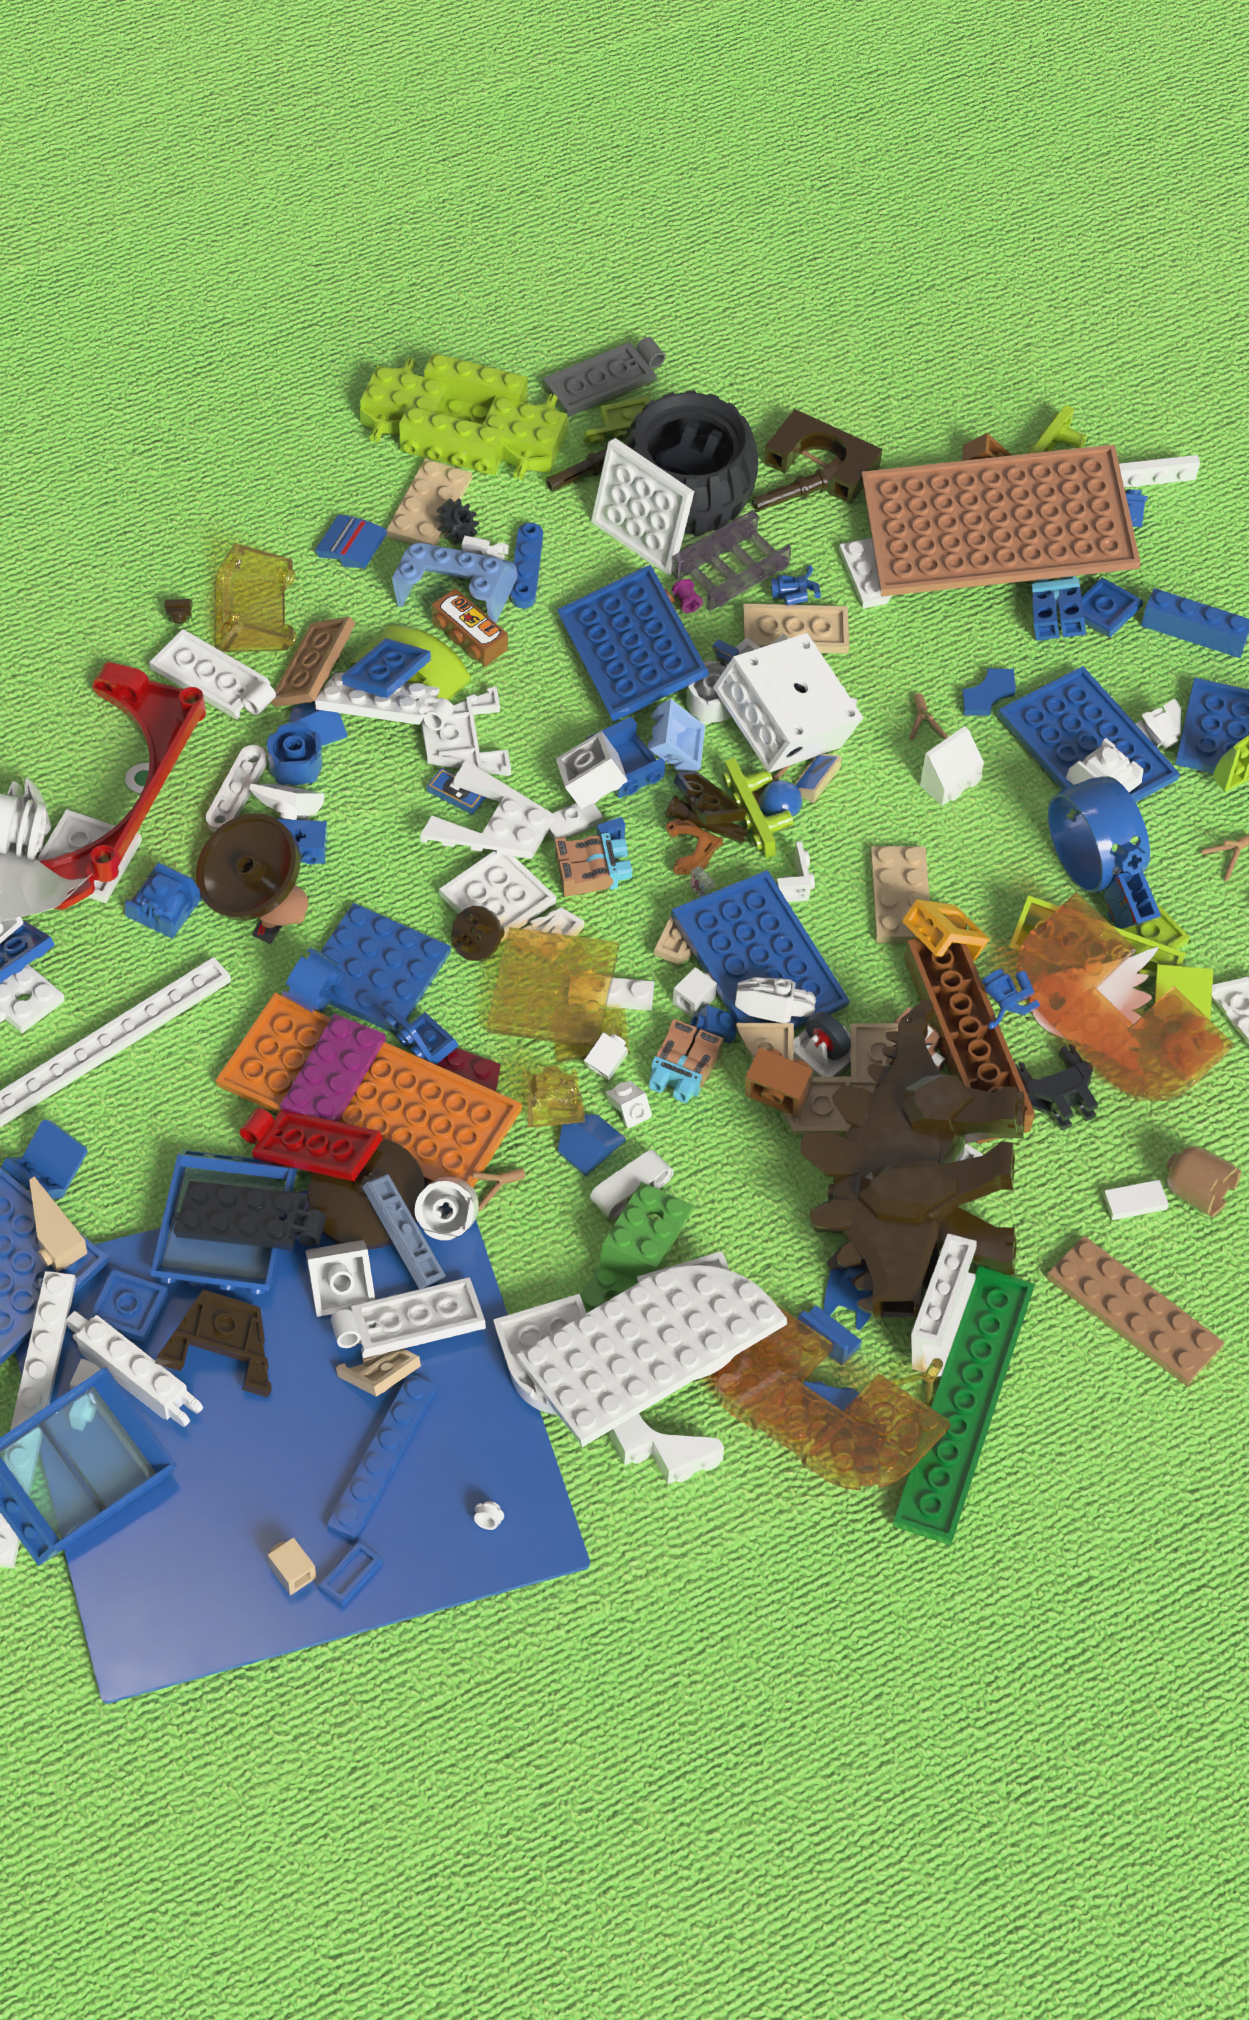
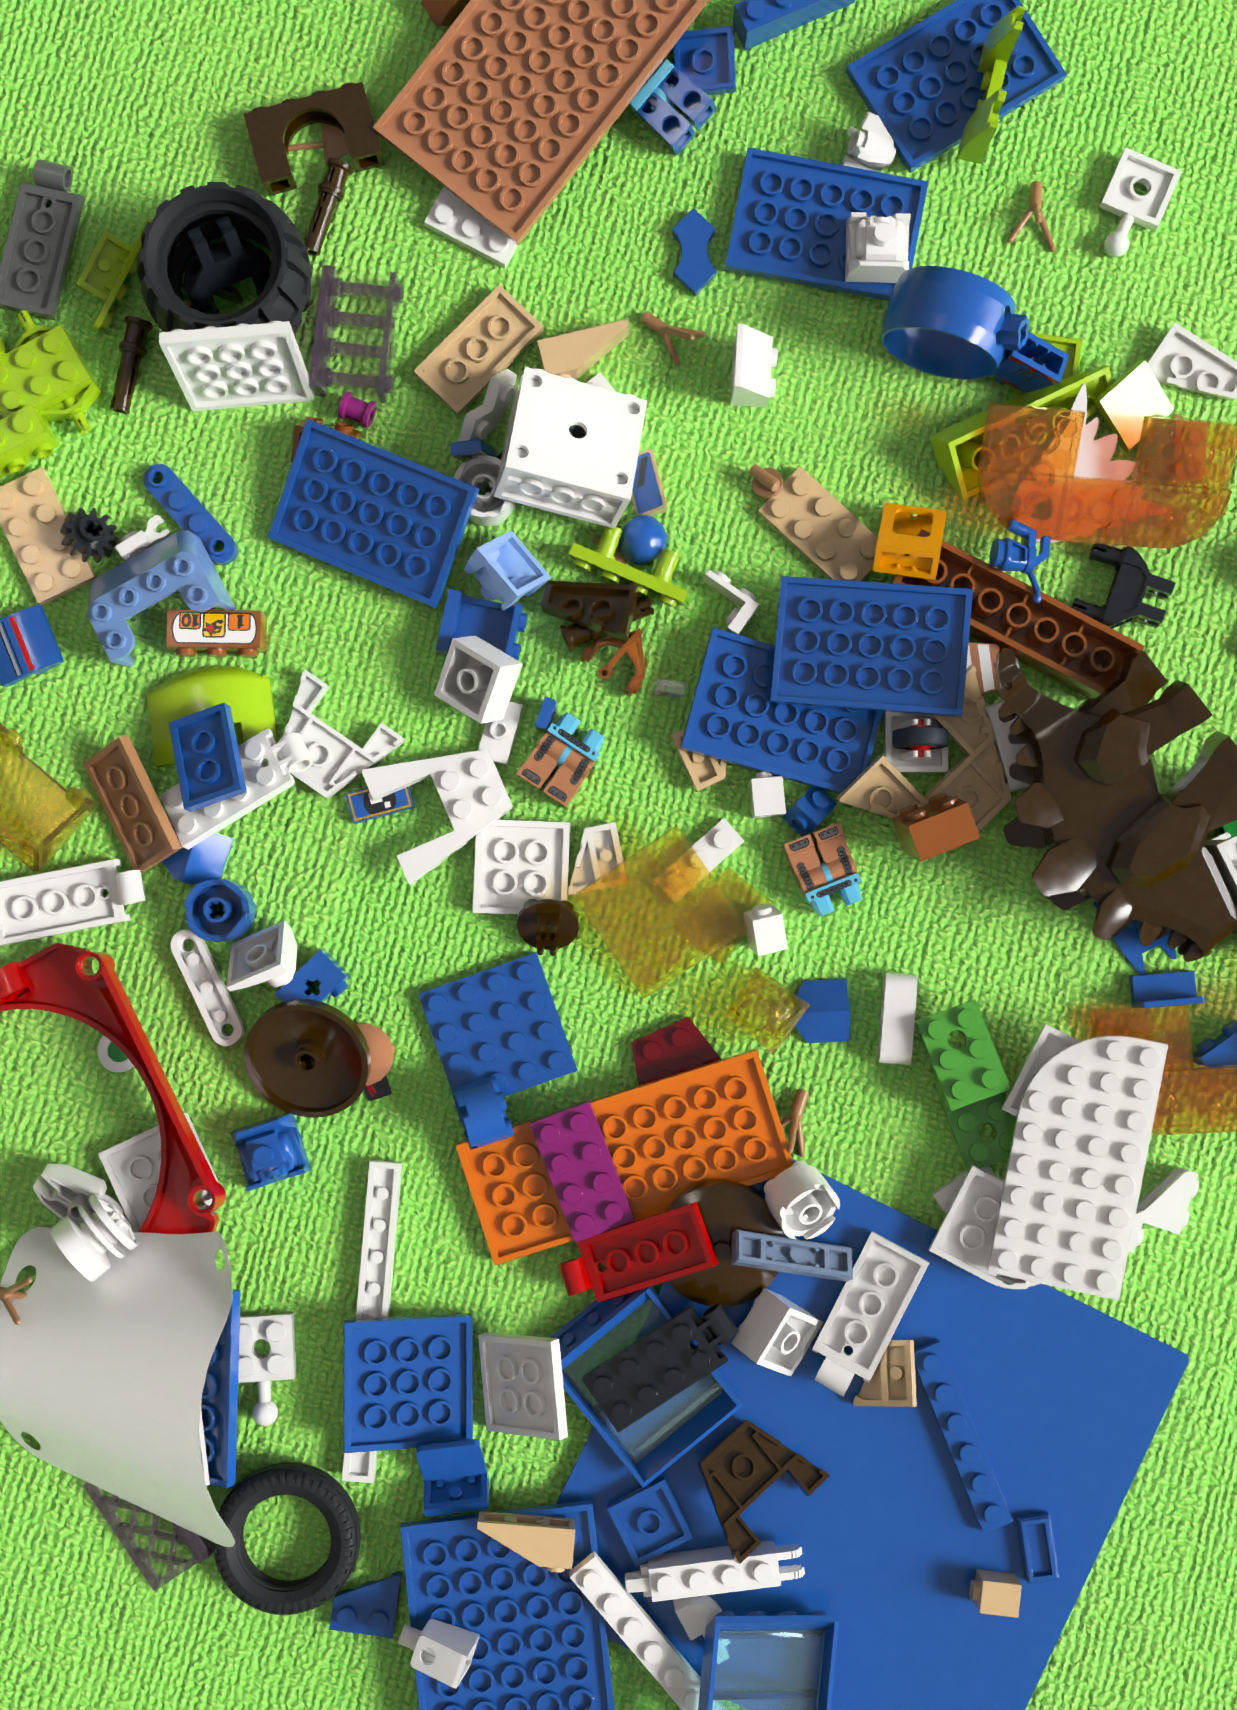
camera: 45 degrees left, 30 degrees up
blue bracket [383,1003,459,1065] -> none
white plate [474,1501,504,1530] -> none
white bracket [605,1081,652,1128] -> none
white hinge [735,977,816,1023] -> none
blue piece [771,565,821,606] -> none
none -> blue plate [343,1313,473,1453]
none -> white plate [478,1332,568,1441]
none -> tan slope [537,319,629,379]
none -> medium nougat plate [749,464,783,498]
none -> blue plate [770,576,973,717]

